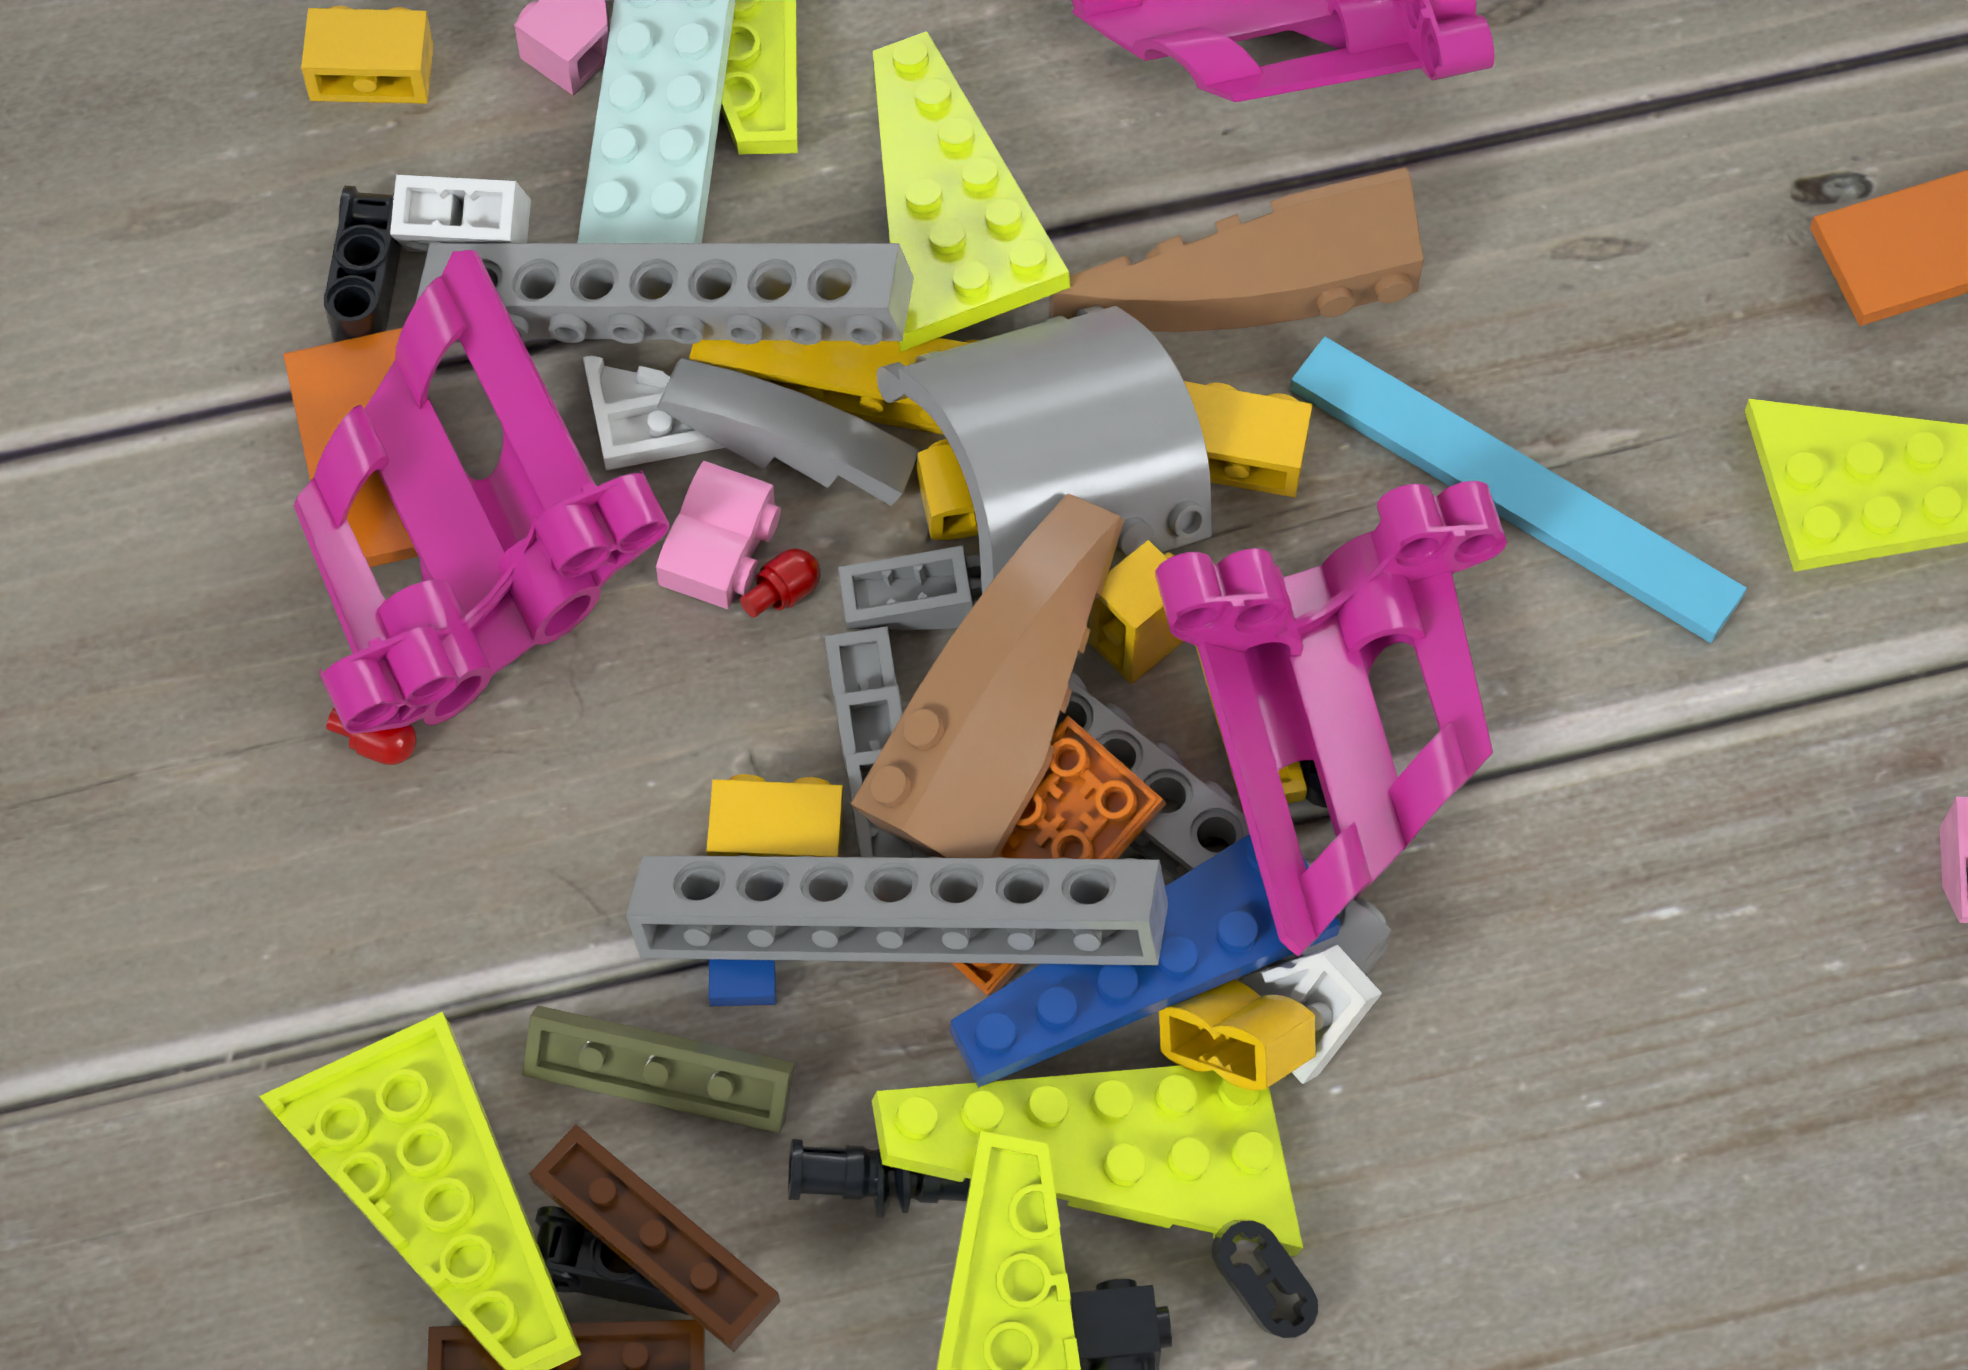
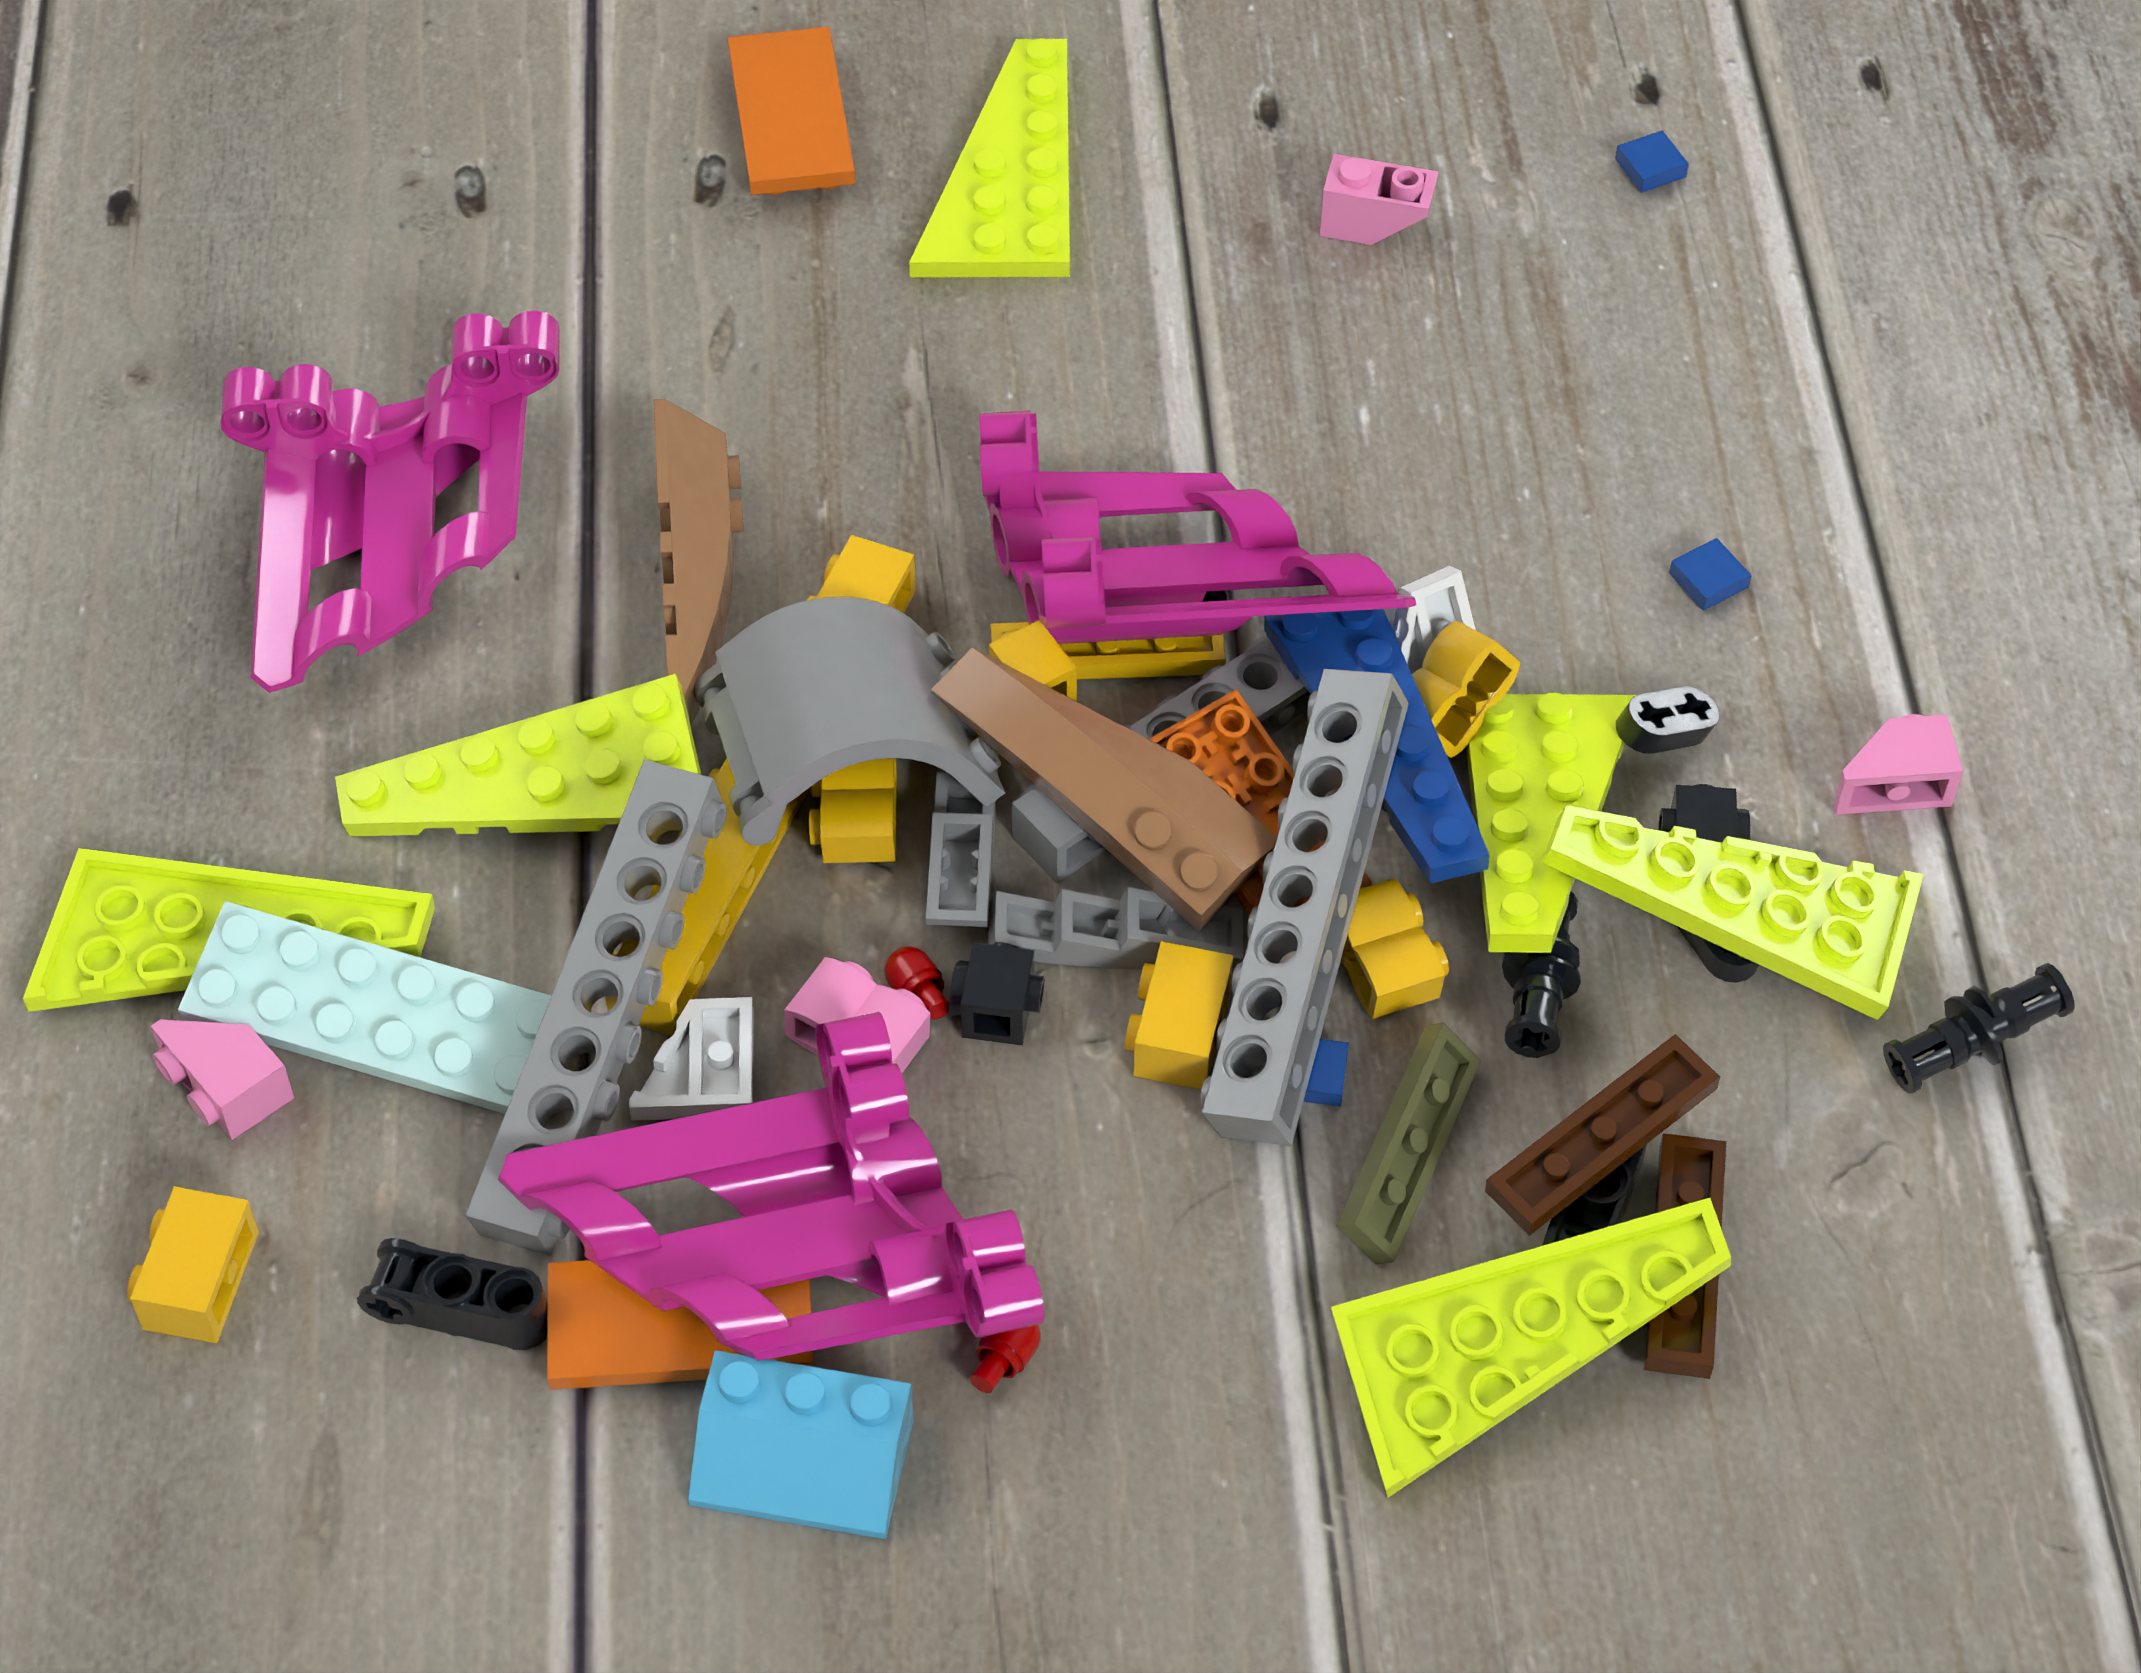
camera: 80 degrees left, 10 degrees down
white brick [390,175,531,253] -> none
light grey slope [657,358,920,506] -> none
medium azure tile [1290,336,1747,644] -> none
none -> medium azure slope [688,1350,914,1540]
none -> black brick [949,942,1045,1046]
none -> yellow brick [1341,878,1449,1019]
none -> blue tile [1669,538,1752,611]

